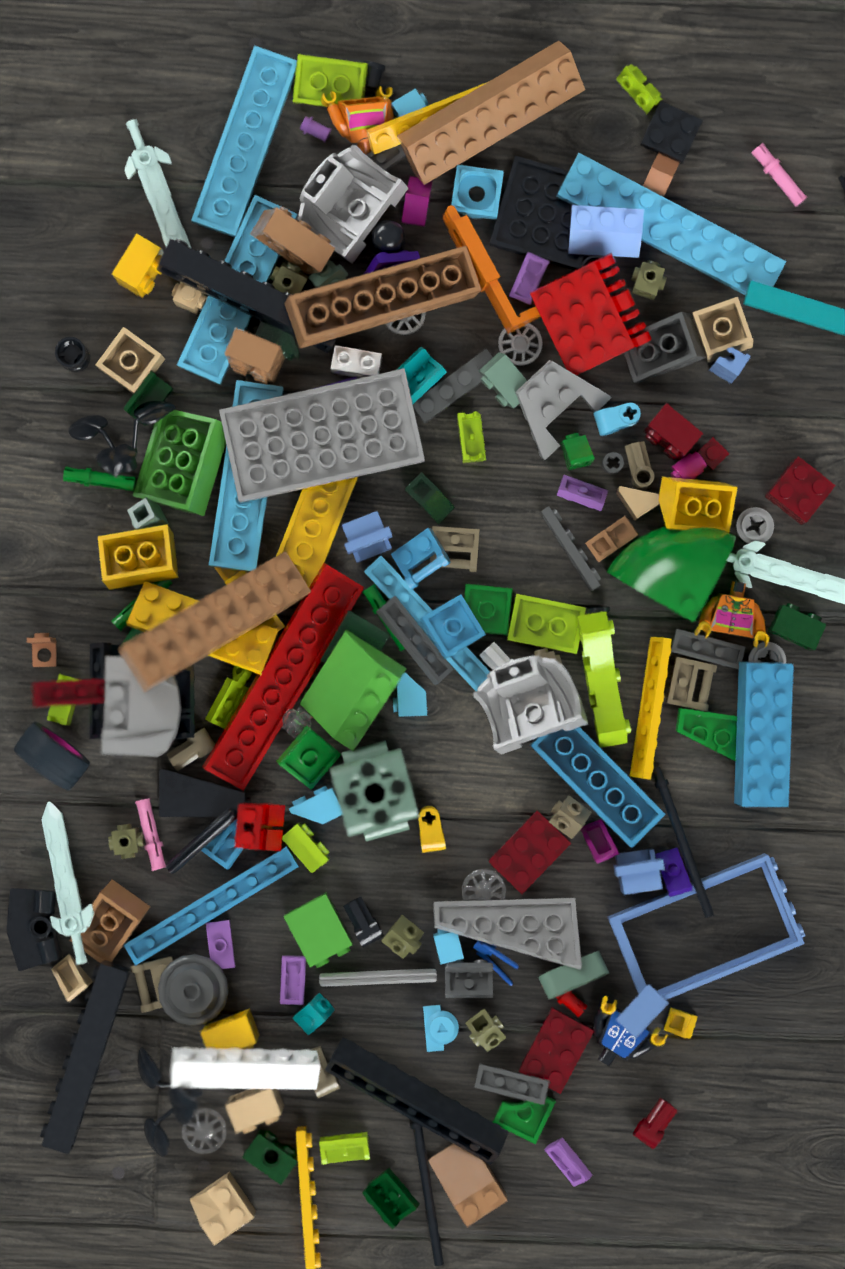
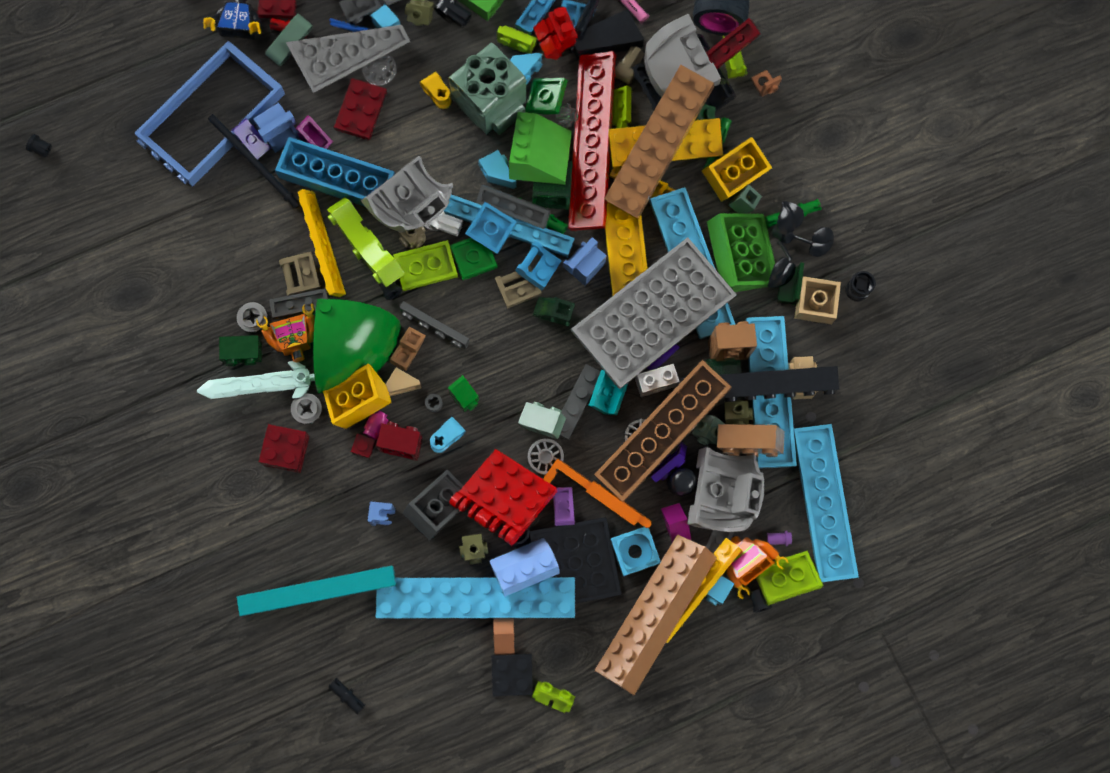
camera: 150 degrees right, 10 degrees down
yellow brick [112,234,164,298] -> none
light aqua sword [125,119,191,248] -> none
lime hinge [457,411,486,463] -> none
light grey wing [515,360,611,460] -> none
dark tan brick [549,795,591,839] -> none
medium lavender plate [557,475,608,511] -> none
medium blue hinge [616,984,669,1038] -> none
dark tan piece [624,441,654,490] -> none
yellow slope [664,1007,697,1039] -> none
green wing [675,708,738,762] -> none
tan brick [692,297,753,363] -> none
dark azure brick [734,662,793,807] -> none
bright pink pin [751,143,807,207] -> none

